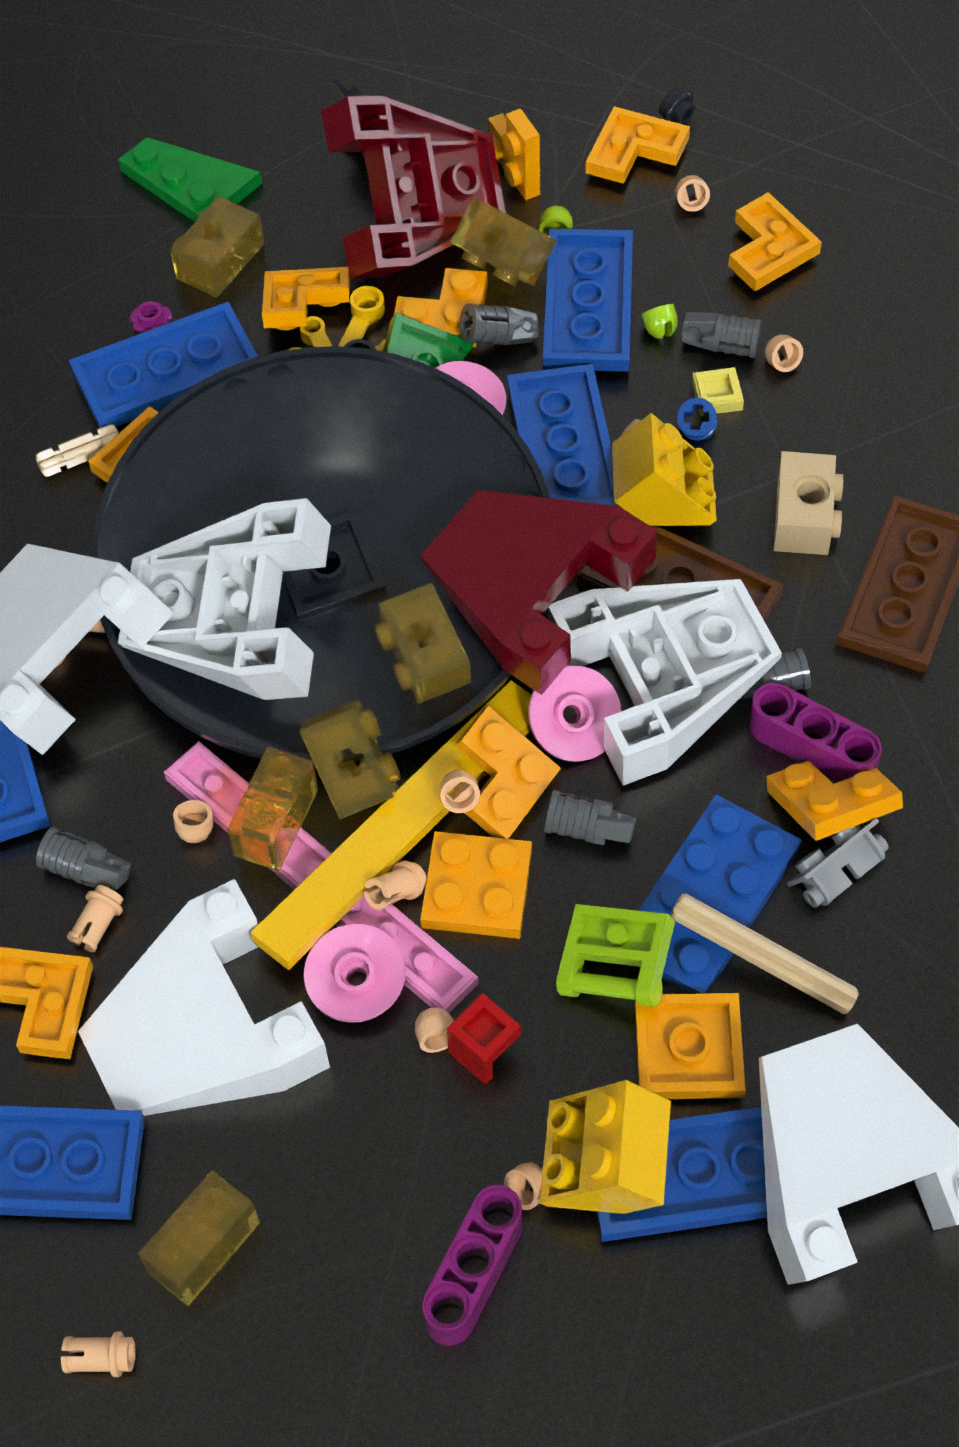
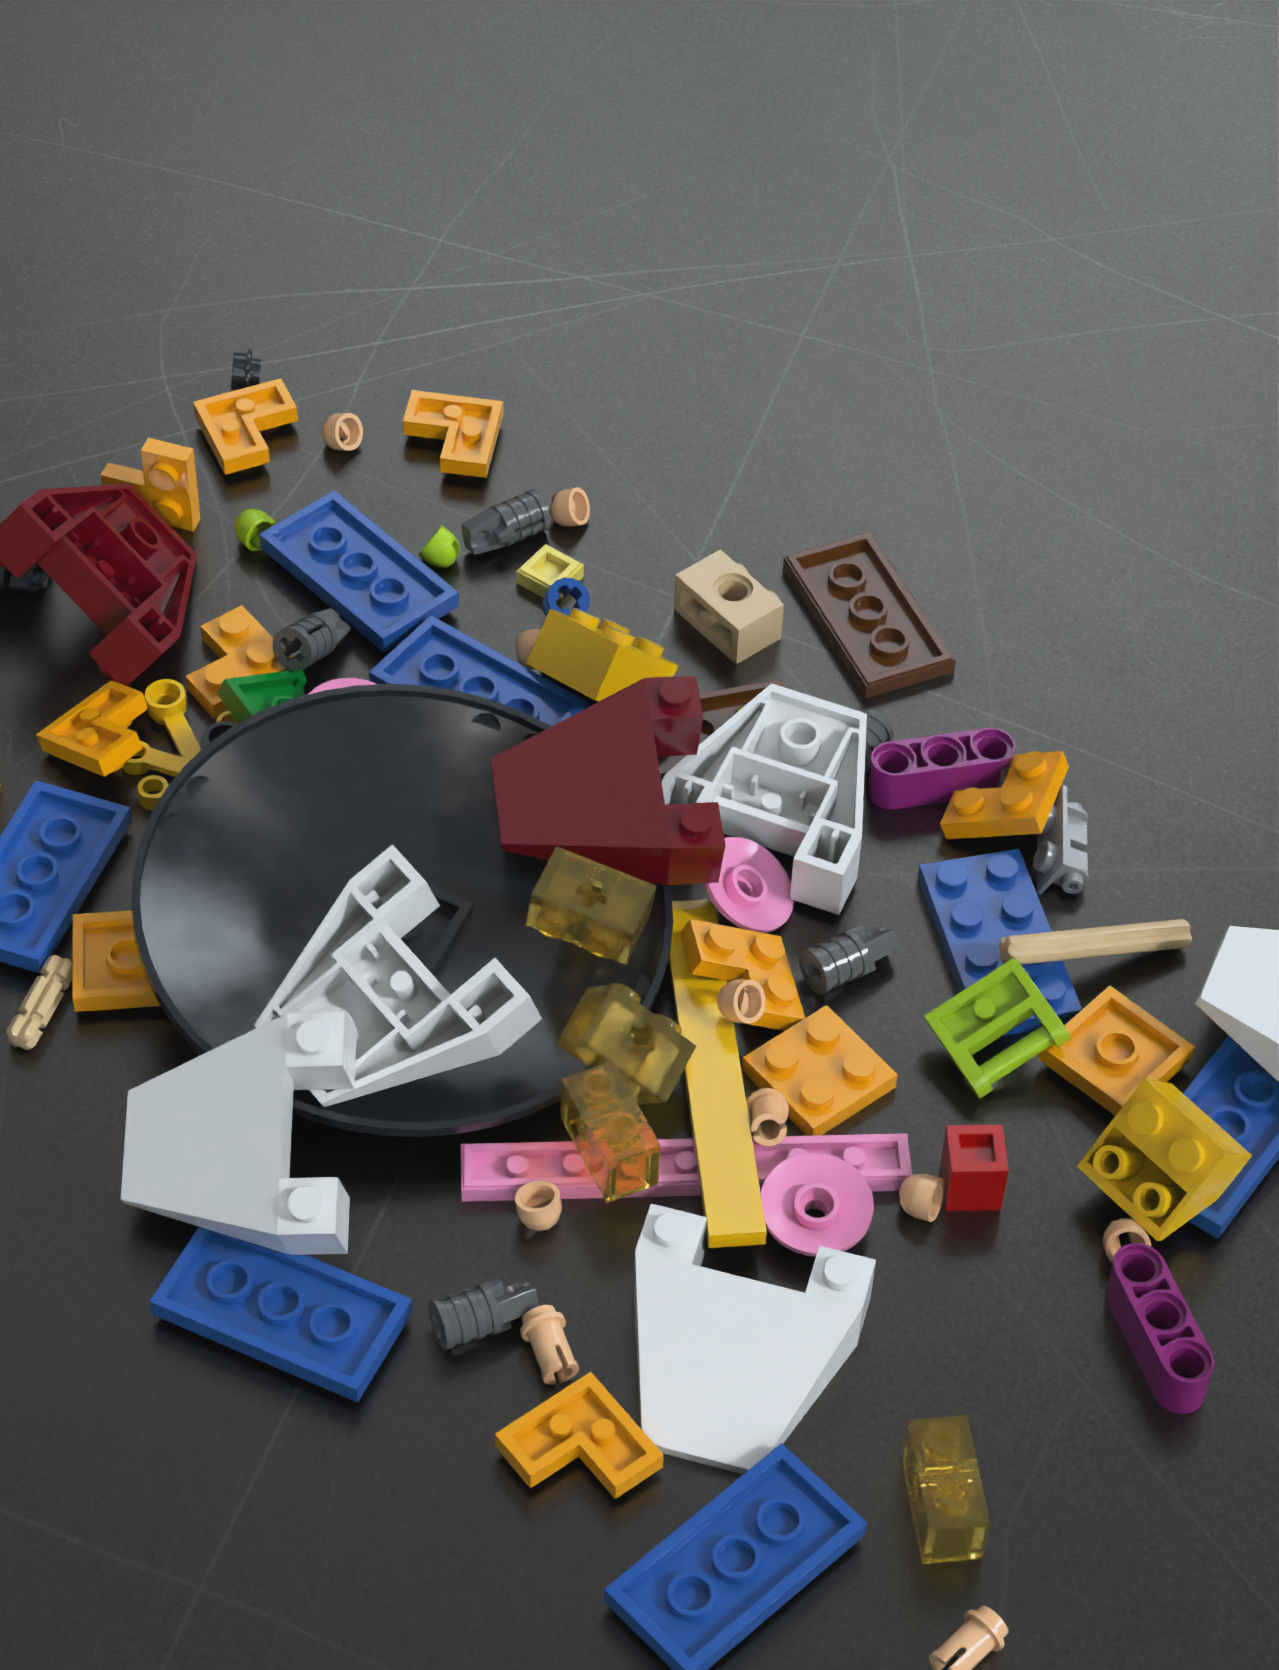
camera: 50 degrees left, 10 degrees down
clear yellow brick [450,196,557,287] -> none

